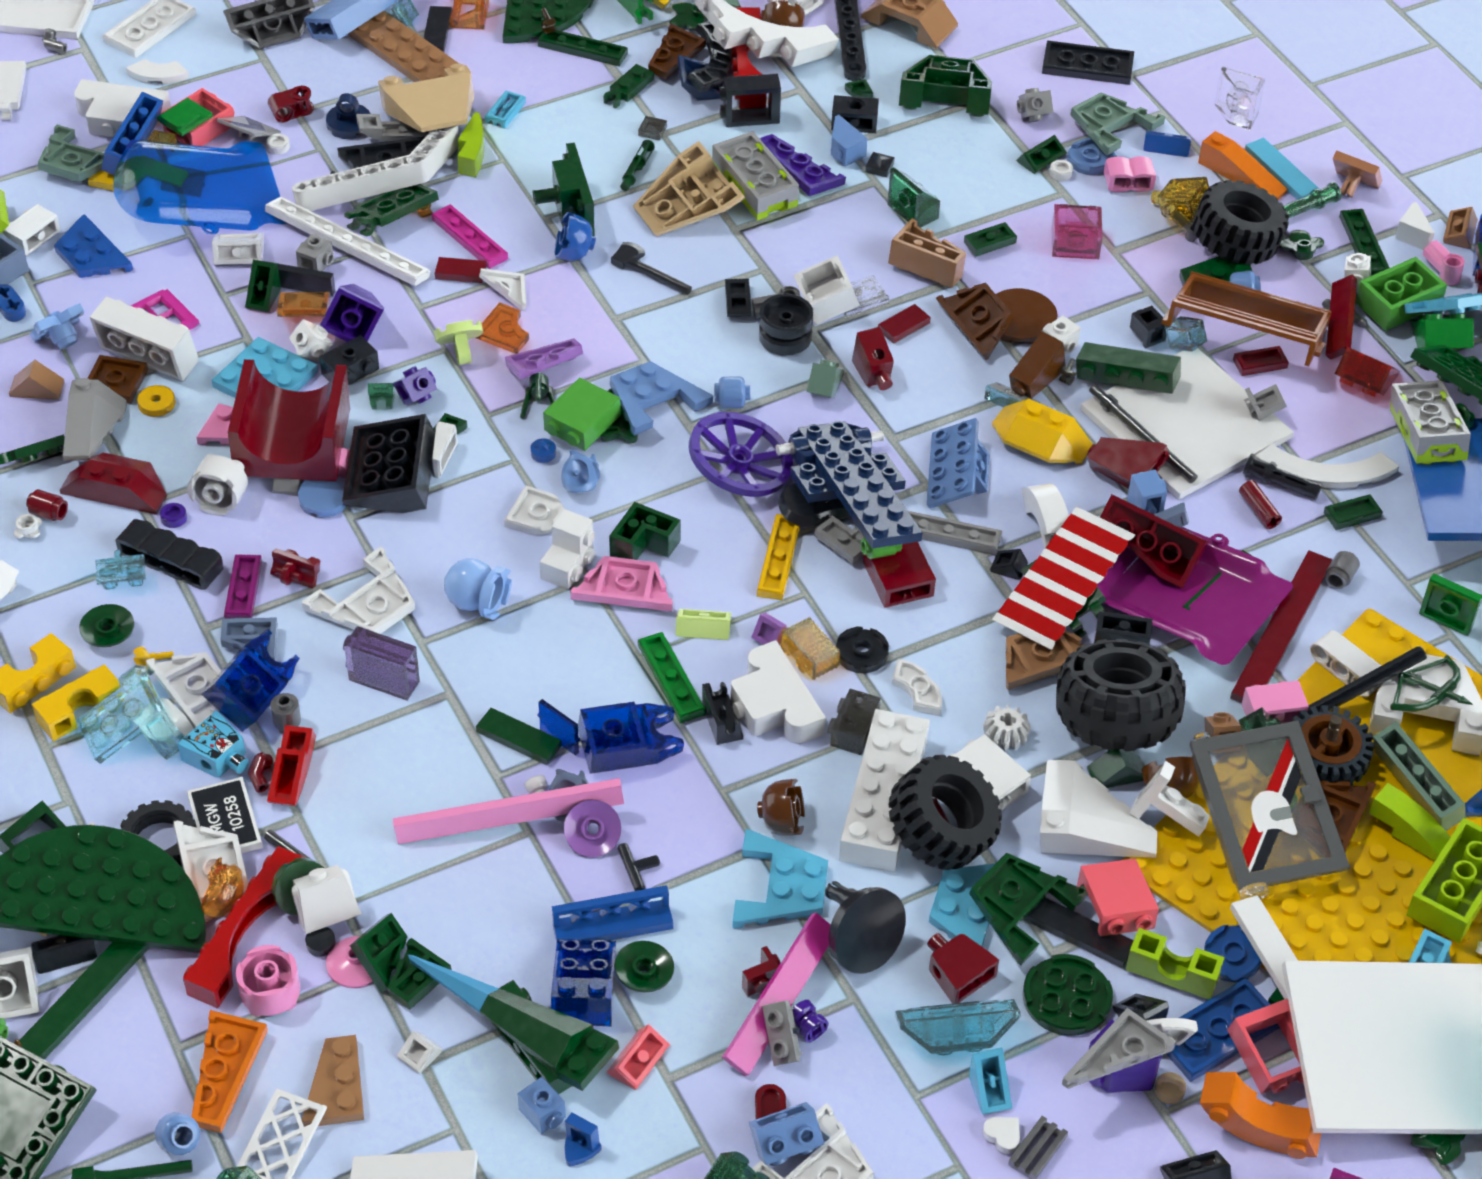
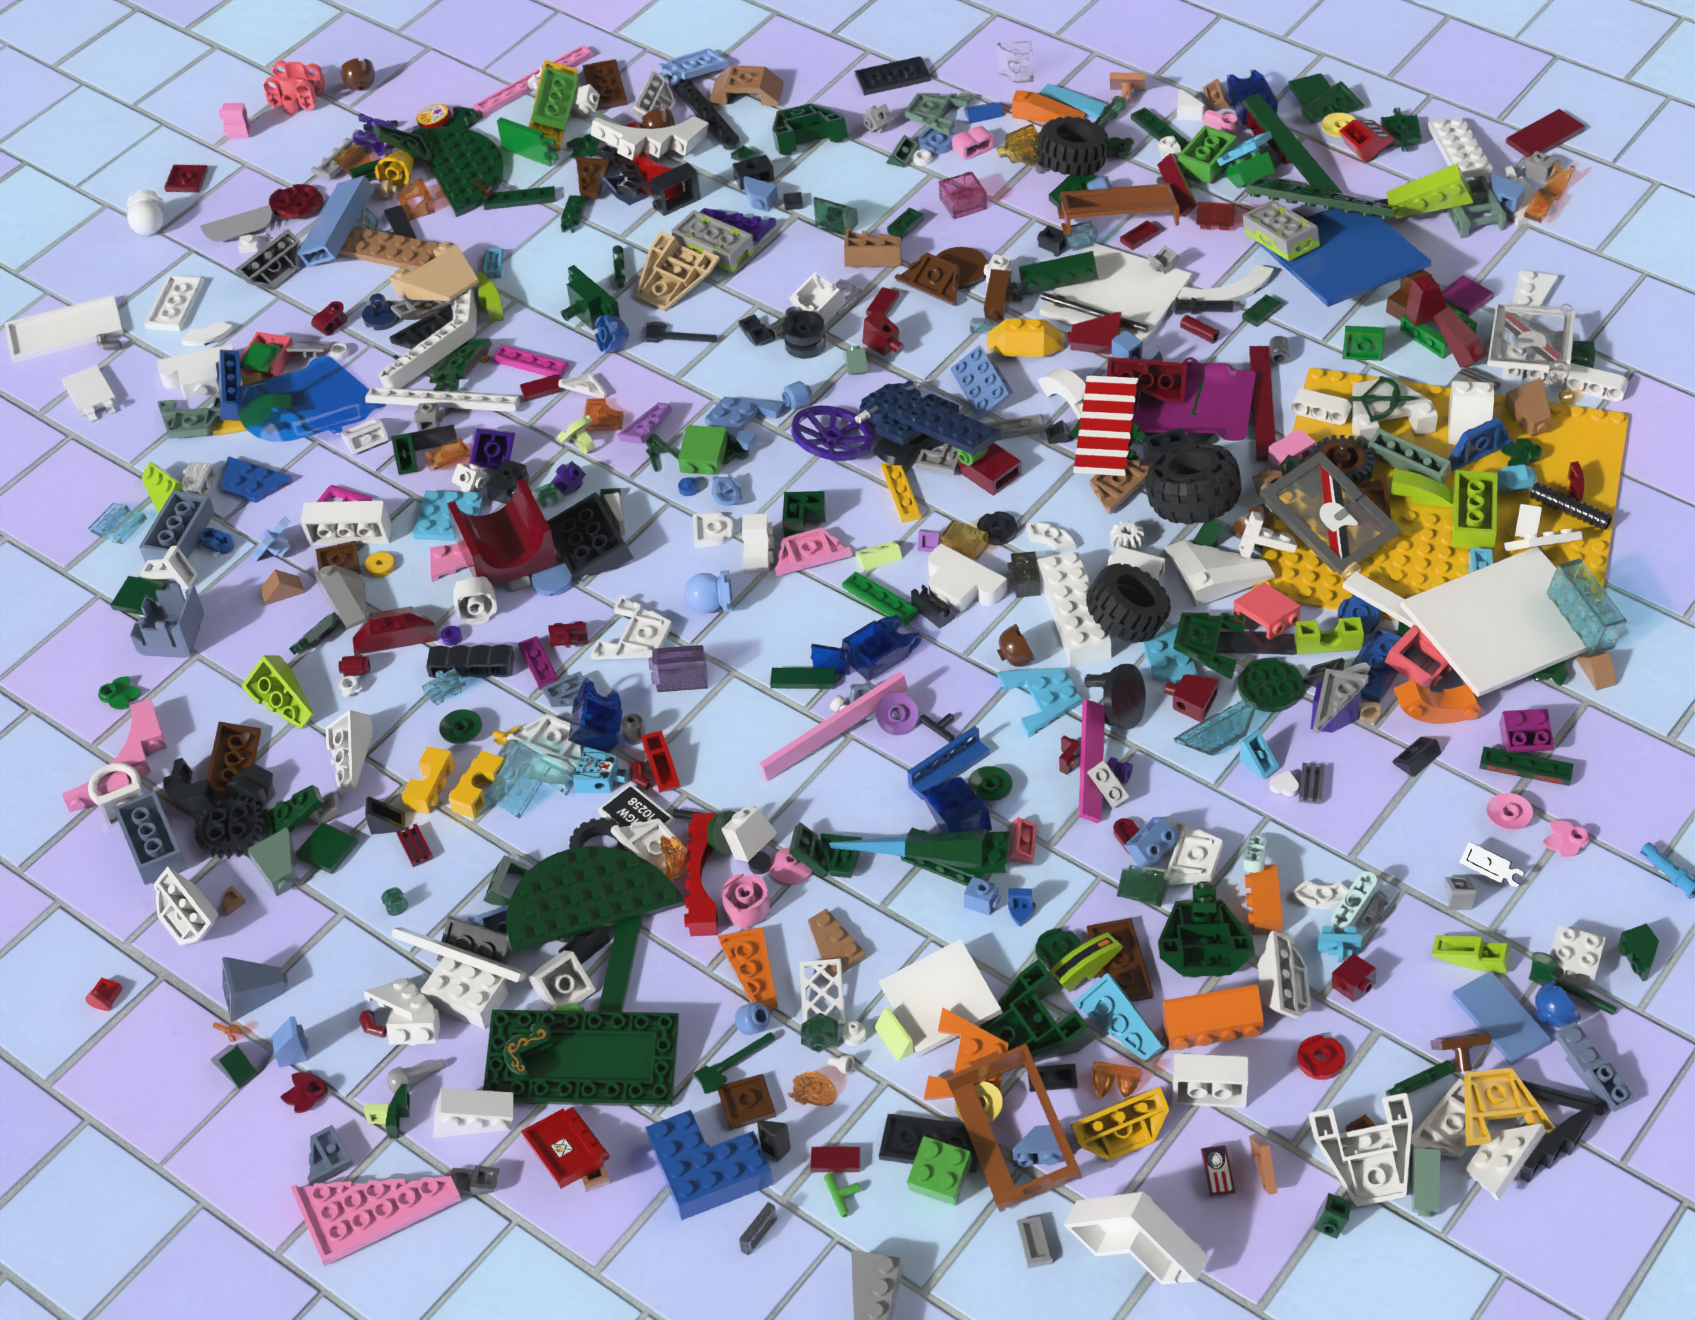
camera: 20 degrees left, 0 degrees up
white slope [397,1031,443,1073] -> none
clear smoke tile [638,116,667,140] -> none
black axle [1307,646,1427,713] -> none

